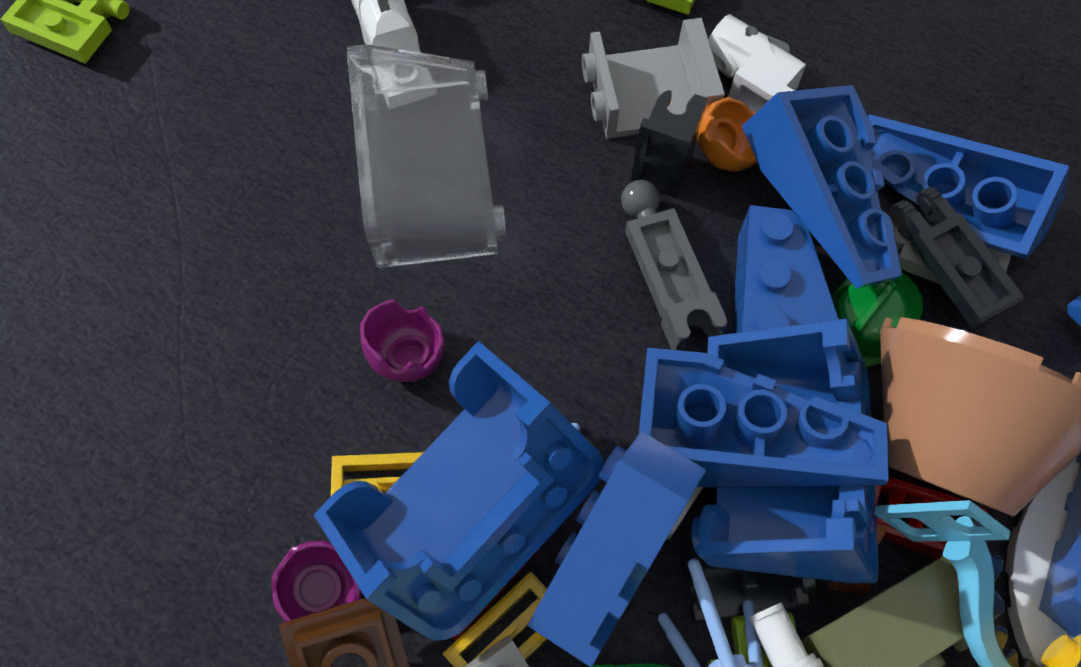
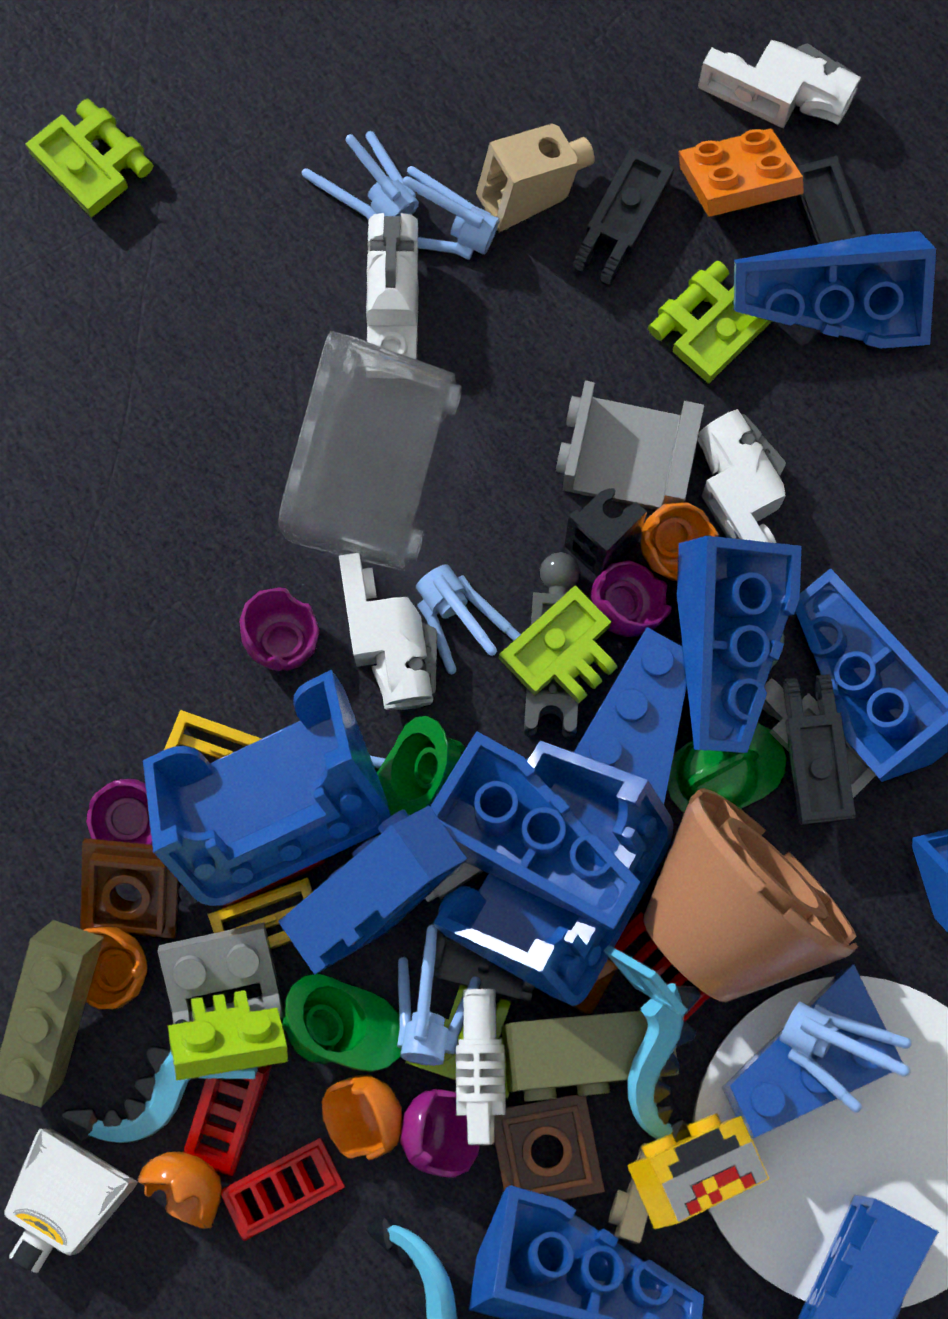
camera: 25 degrees right, 10 degrees up
none -> white plate [339,553,437,710]
none -> green piece [377,716,466,817]
none -> light blue plant [416,564,521,675]
none -> lime hinge [499,585,617,703]
none -> magenta hair [591,560,672,638]

